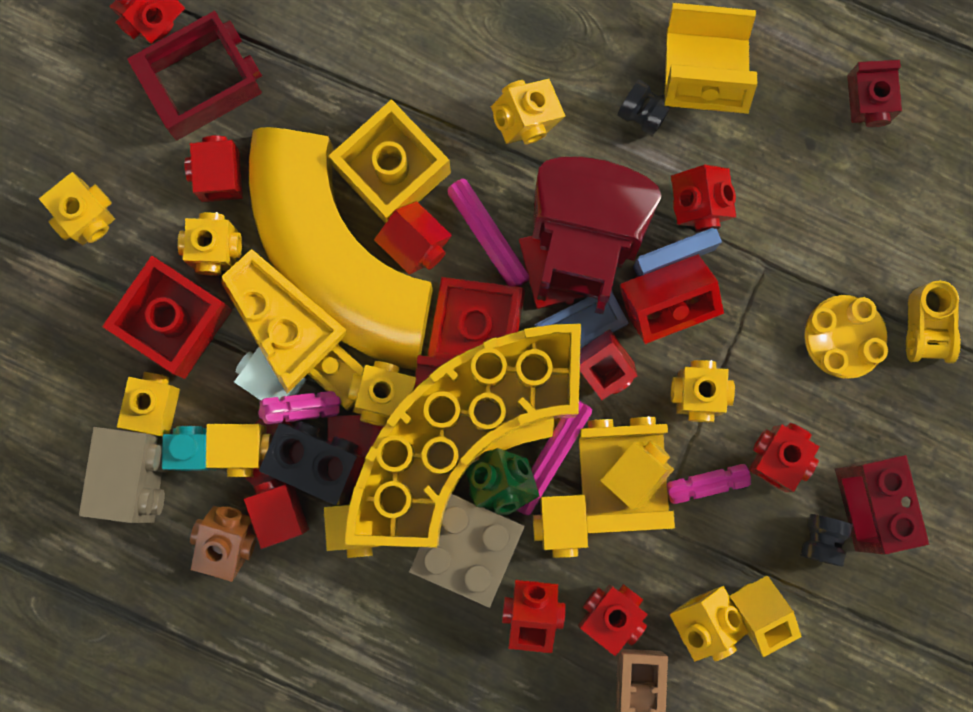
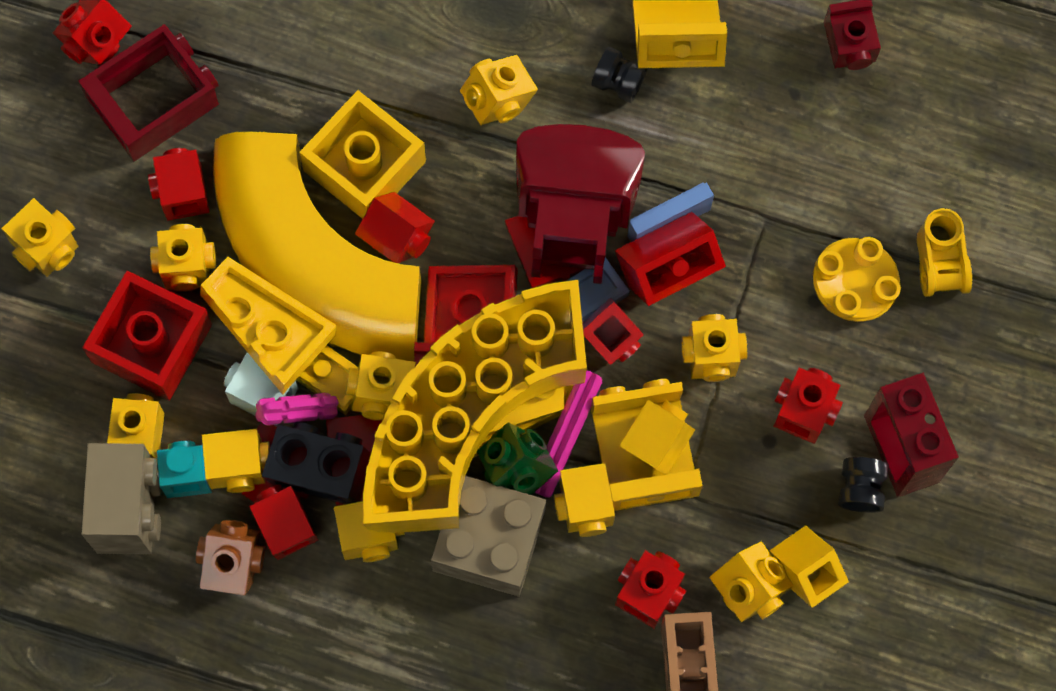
camera: 10 degrees left, 10 degrees down
dark pink axle [448,178,529,287] -> none
red brick [502,580,566,653] -> none
dark pink axle [666,464,751,504] -> none
red brick [671,164,737,232] -> none

